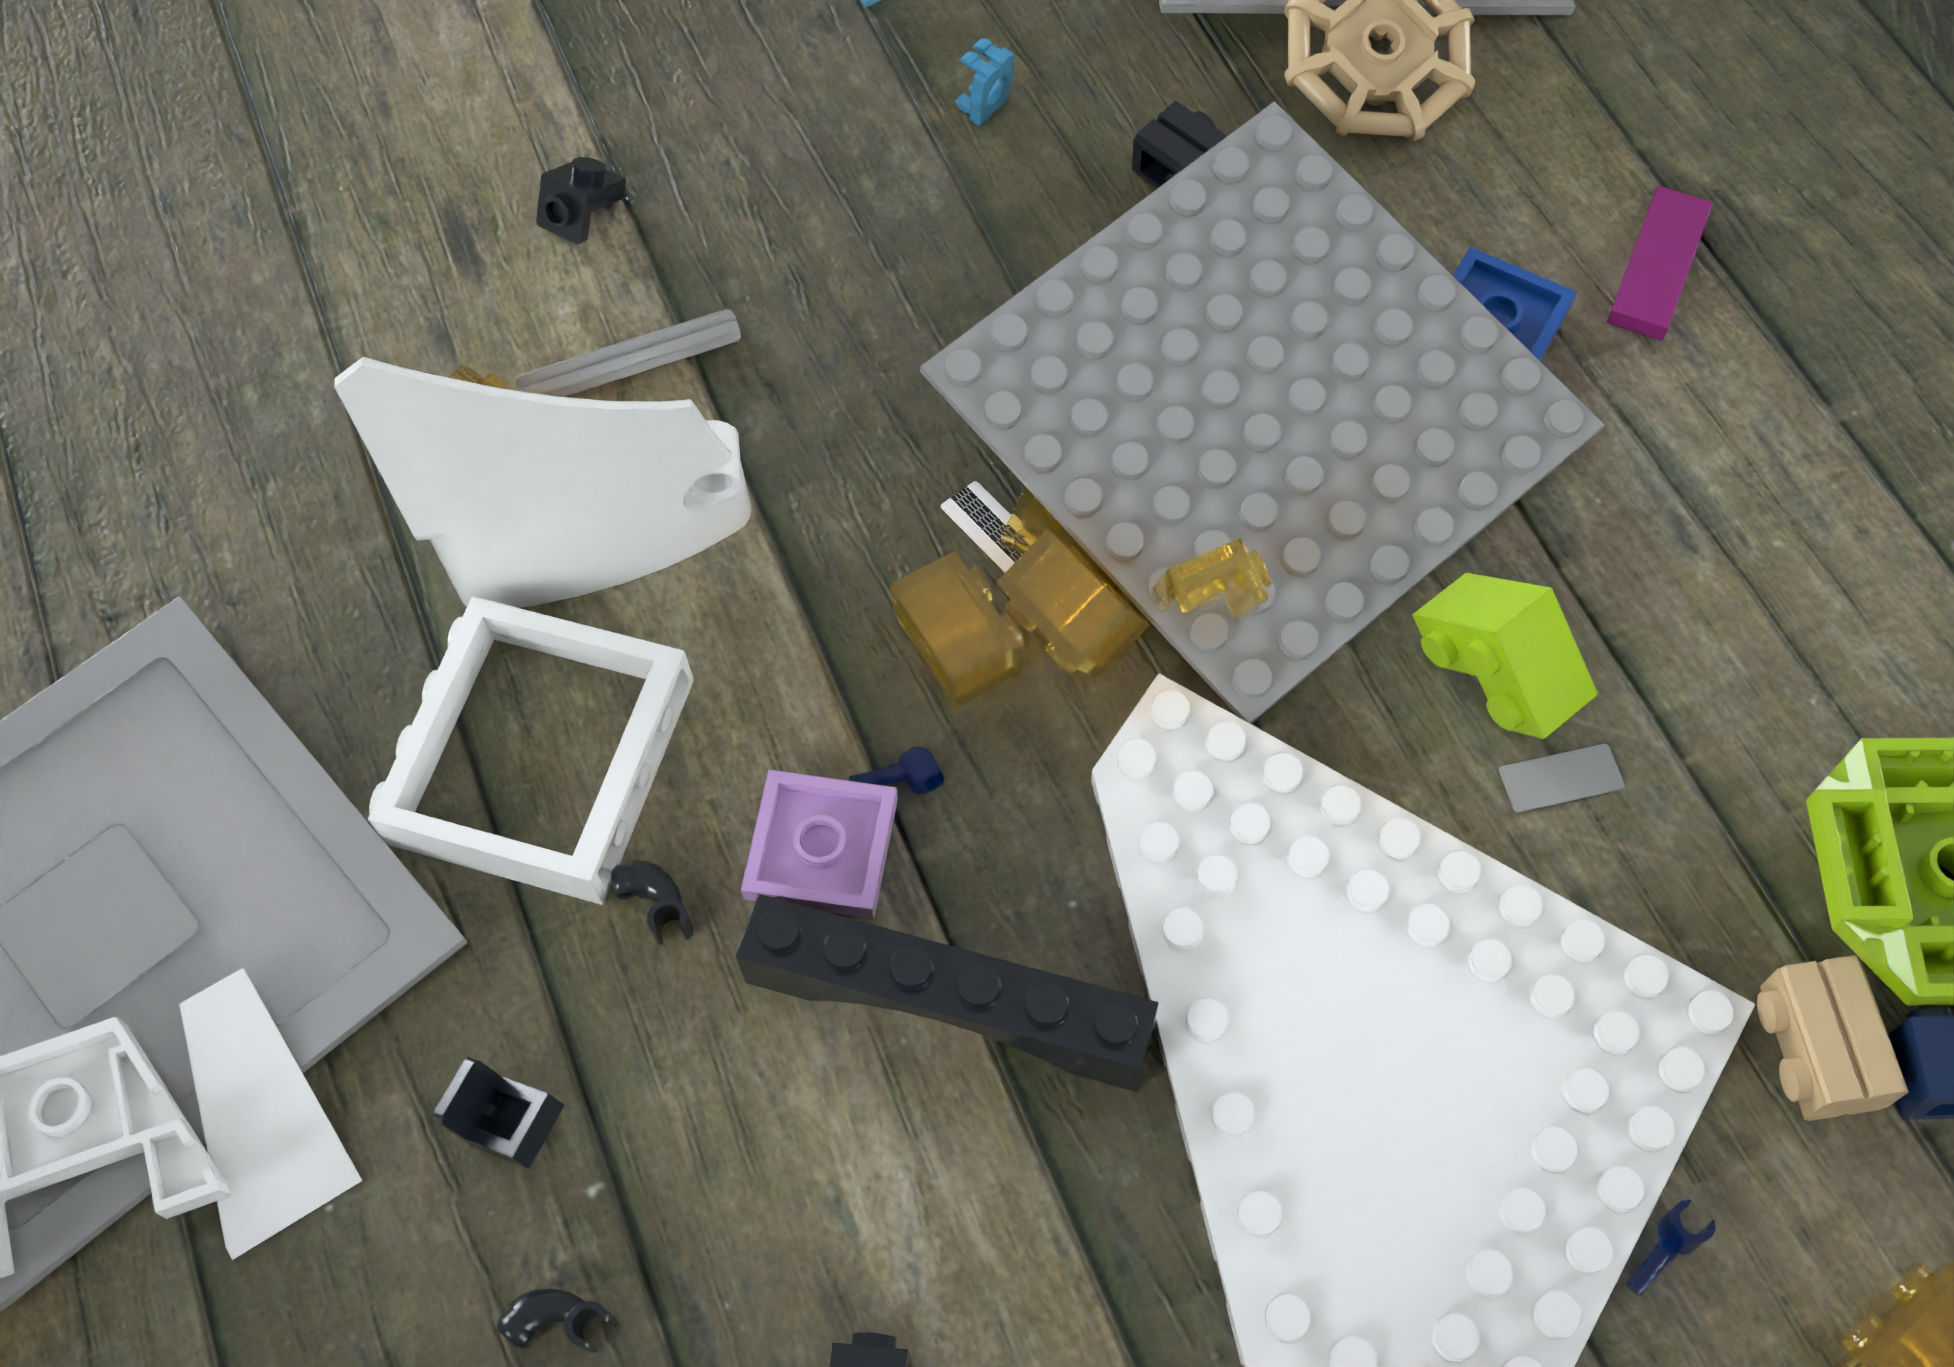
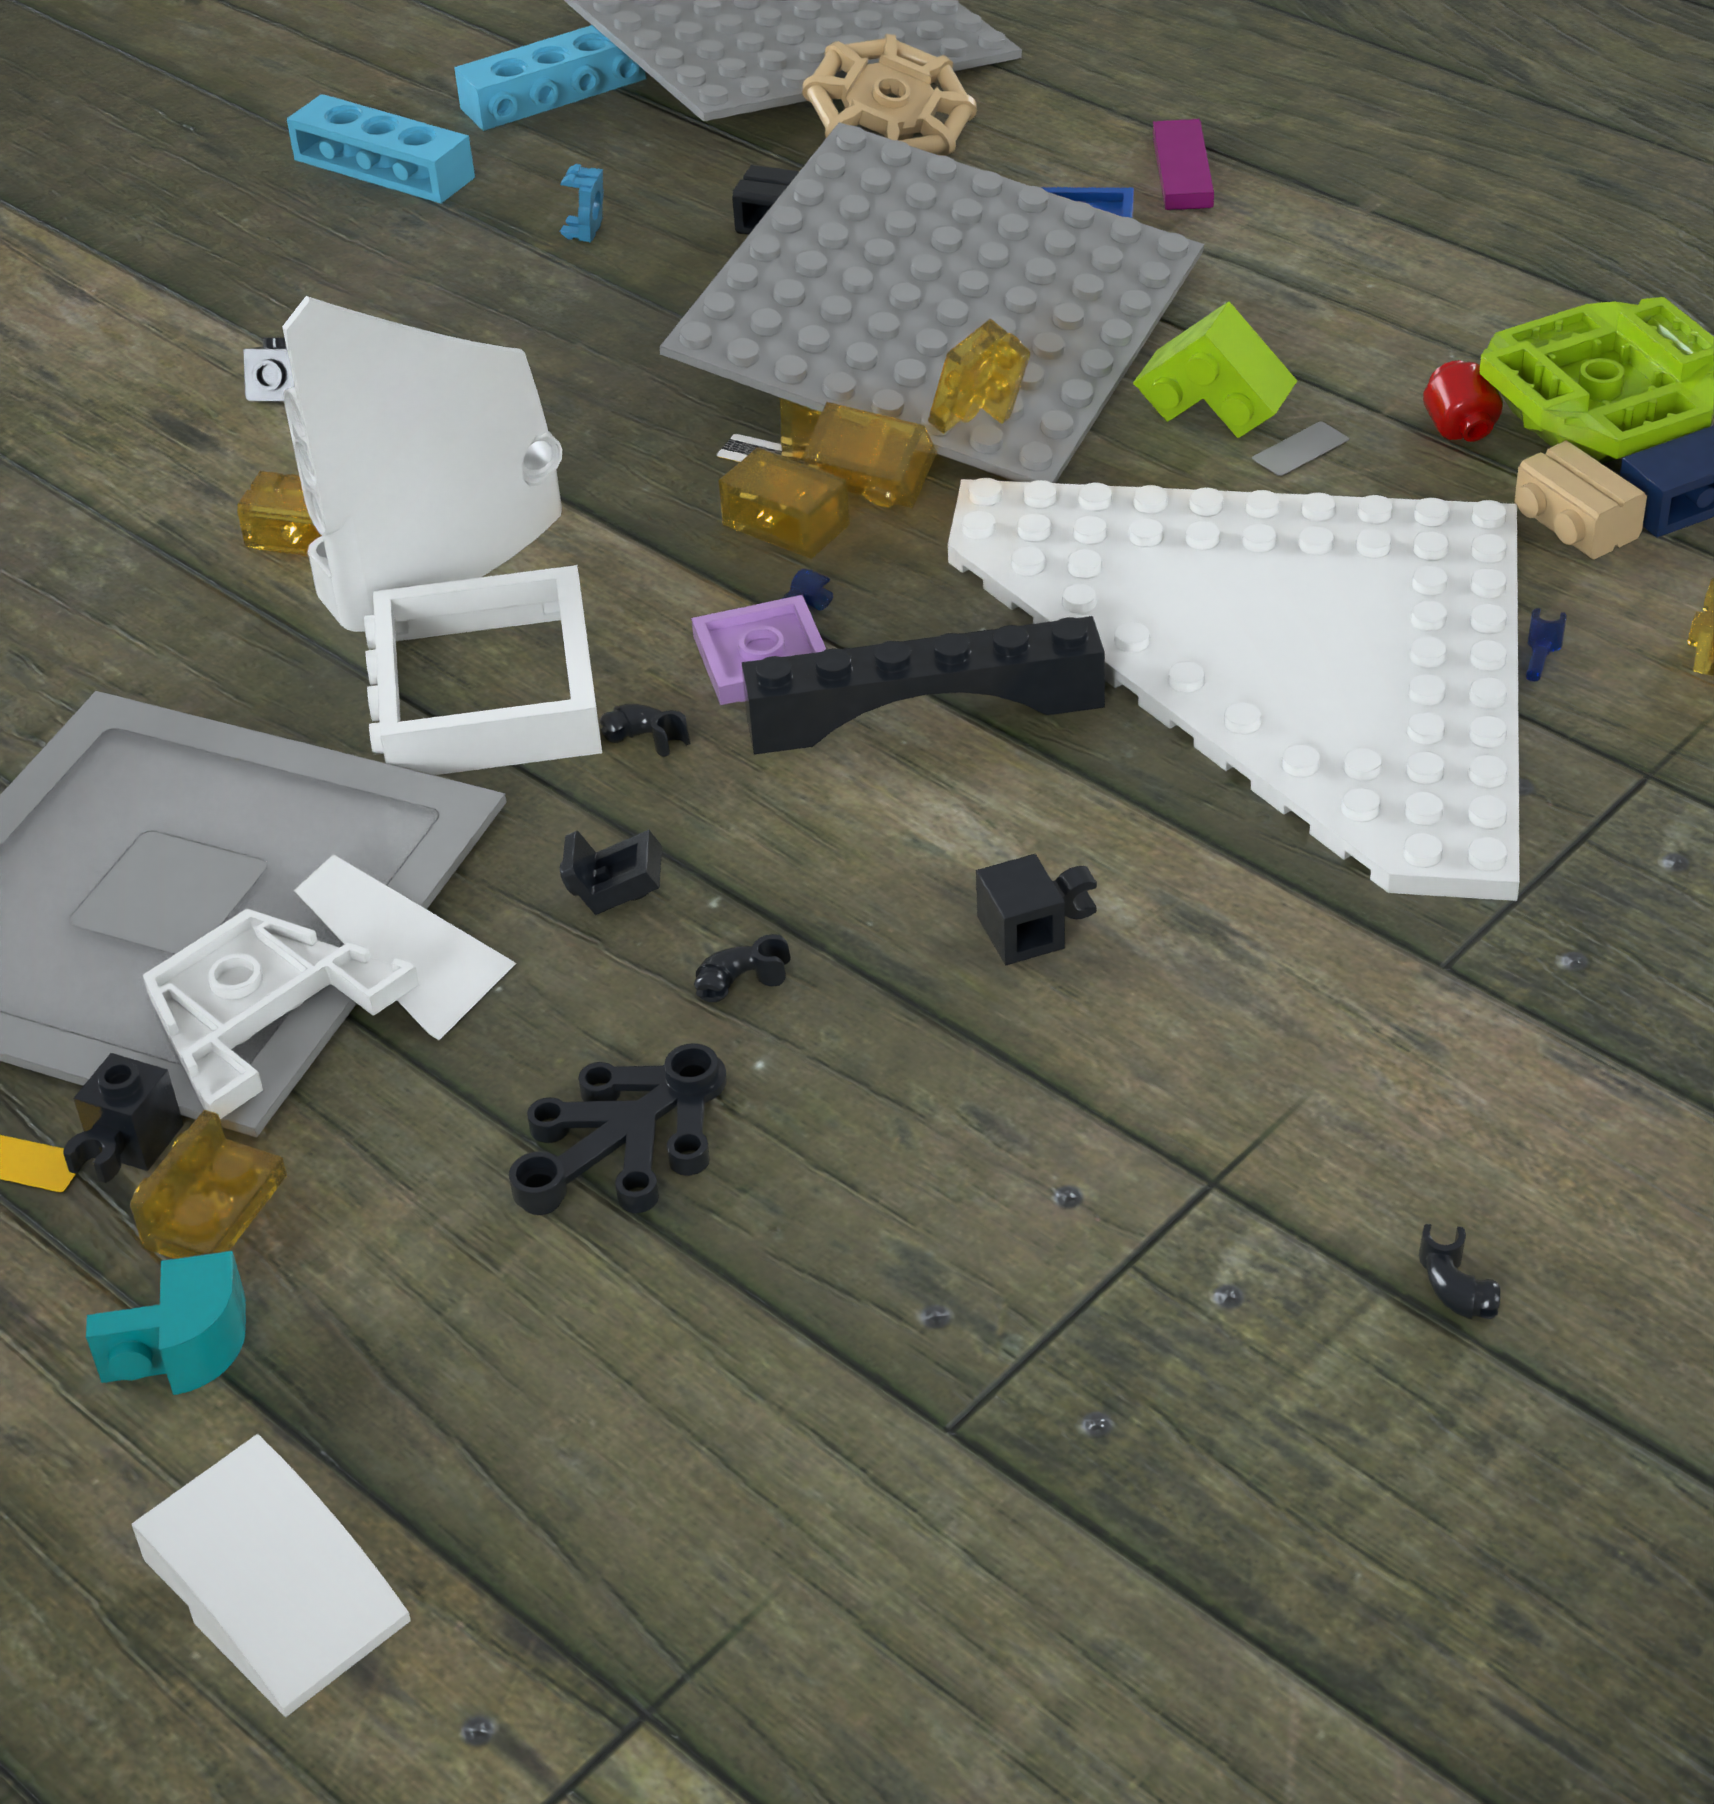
camera: 25 degrees left, 20 degrees down
none -> red head [1423,360,1503,442]

